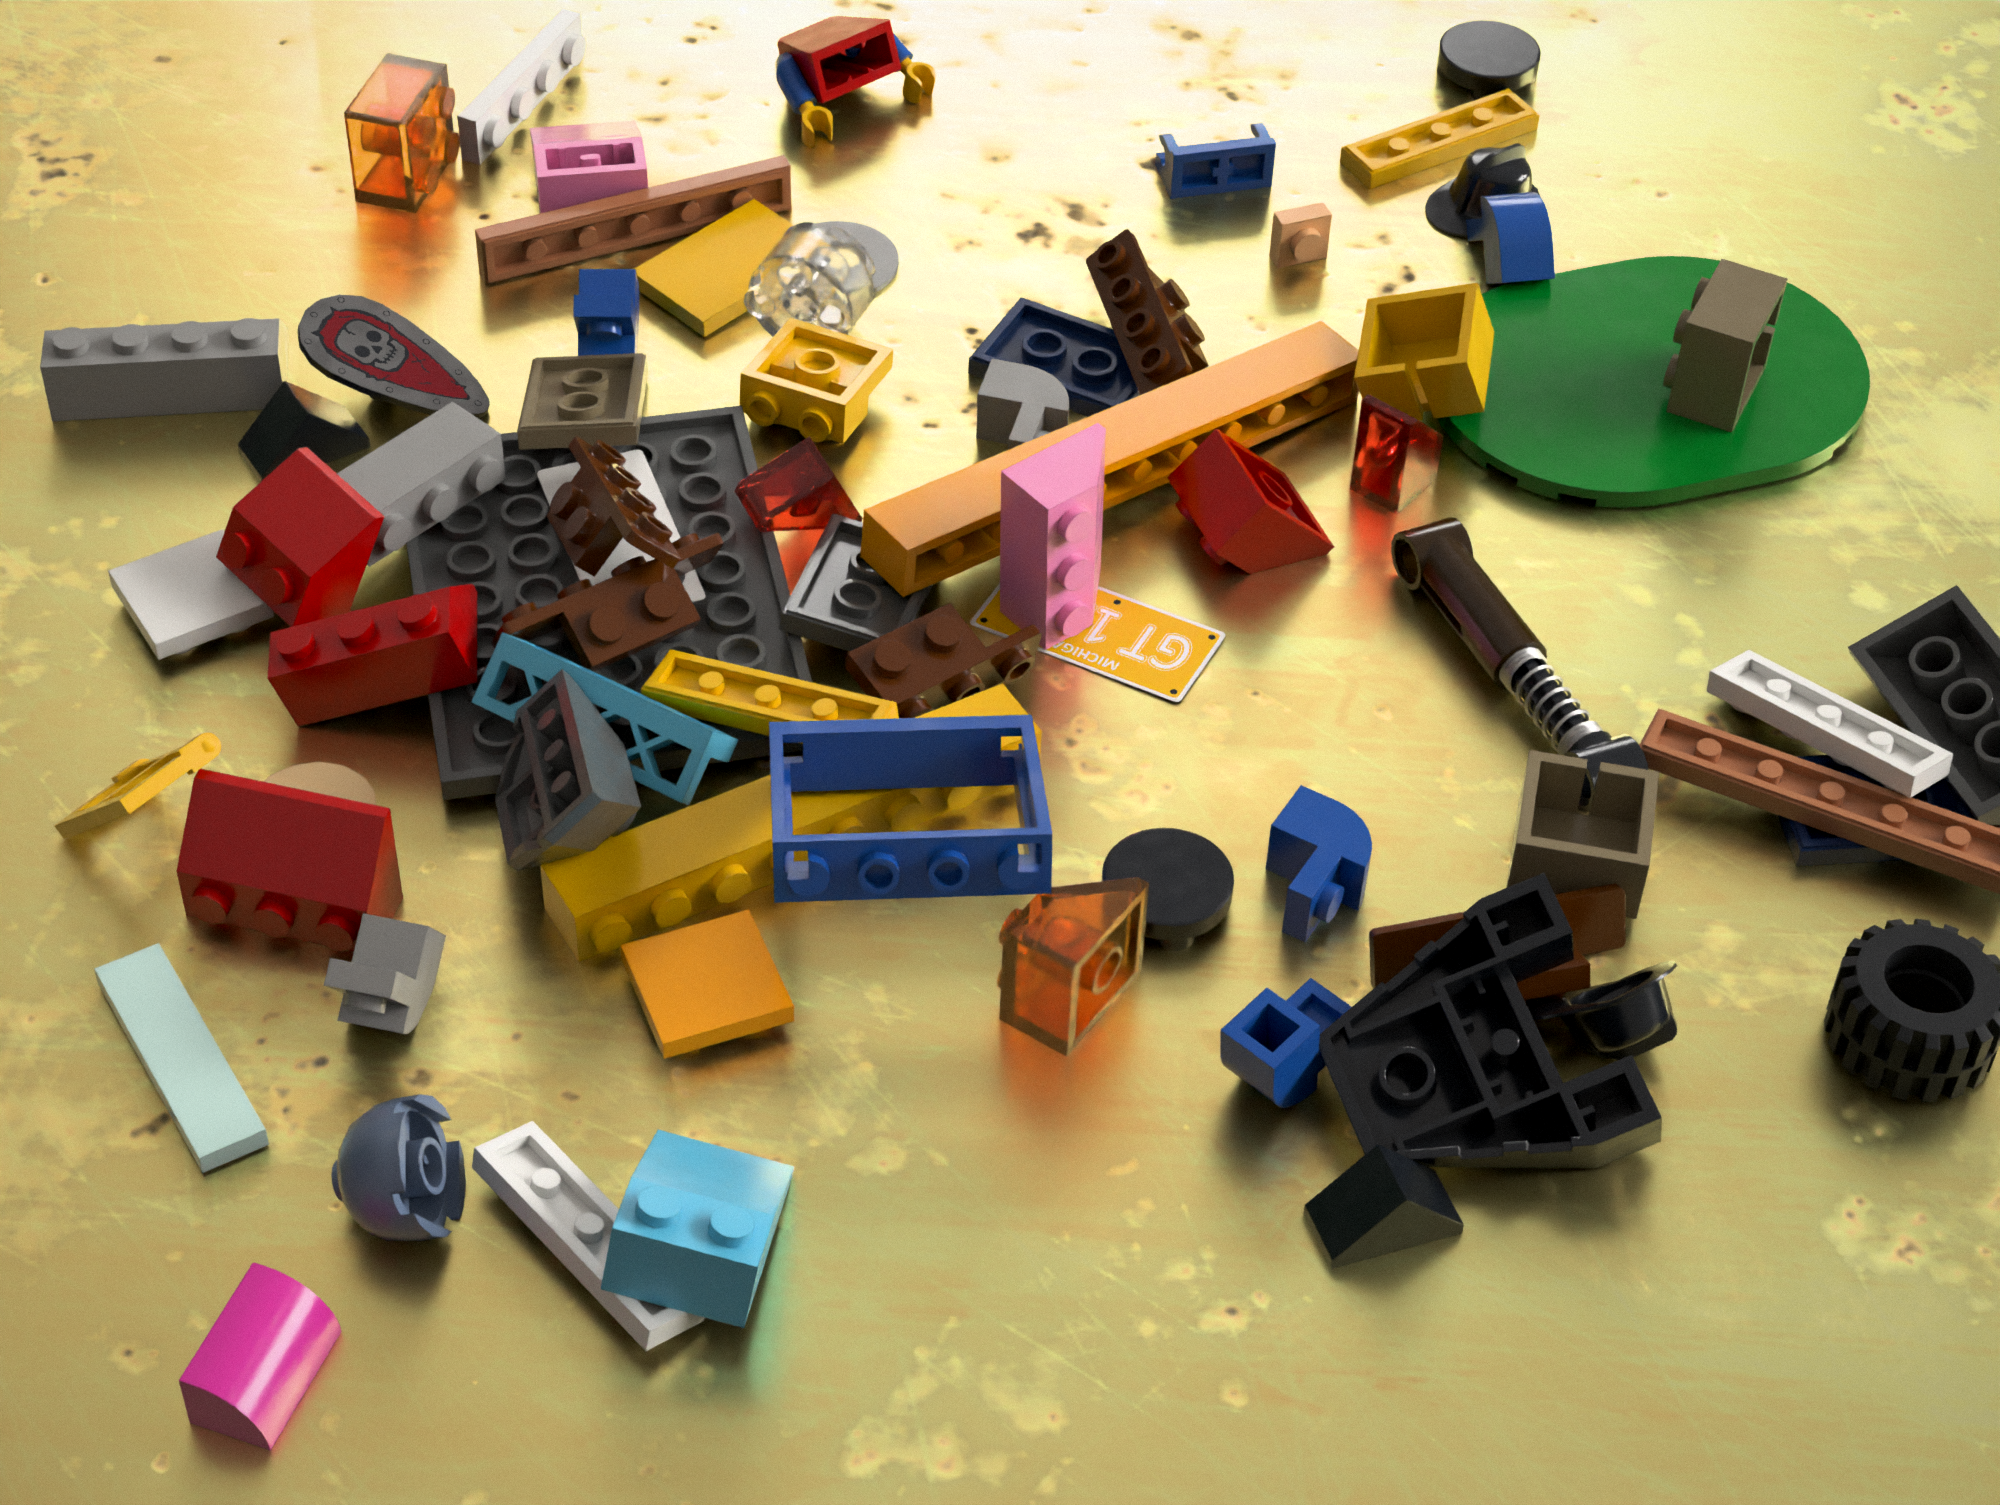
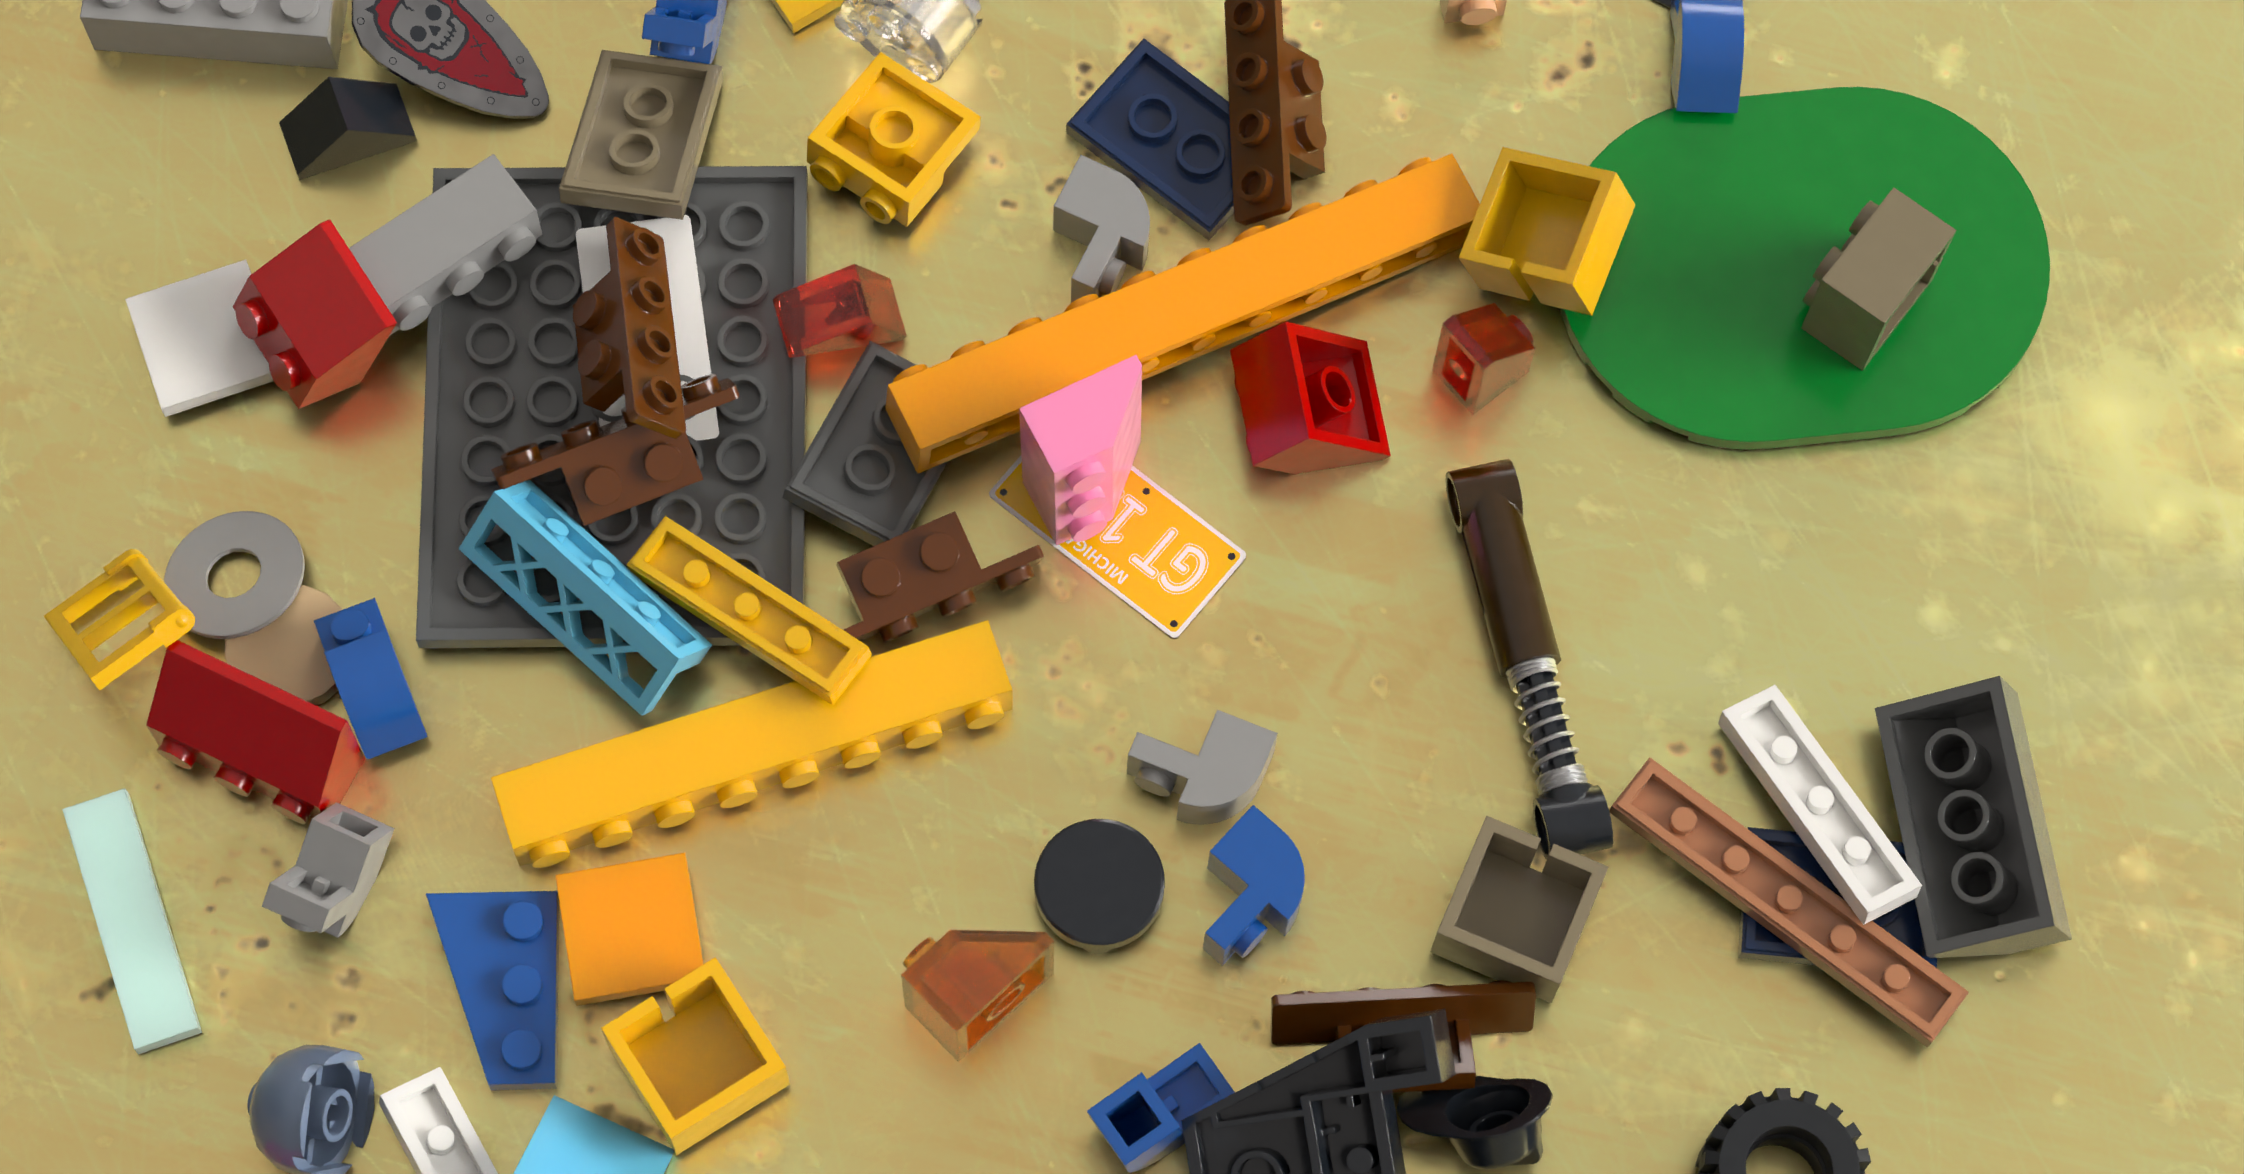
camera: 10 degrees right, 25 degrees up
red slope [267,584,478,727] -> none
dark grey wedge [495,669,641,871] -> none
blue window [769,715,1052,903] -> none
none -> light grey gear [164,511,305,639]
none -> blue brick [314,598,428,760]
none -> blue wing [426,891,559,1090]
none -> yellow piece [601,957,790,1155]
none -> light grey brick [1127,710,1278,825]

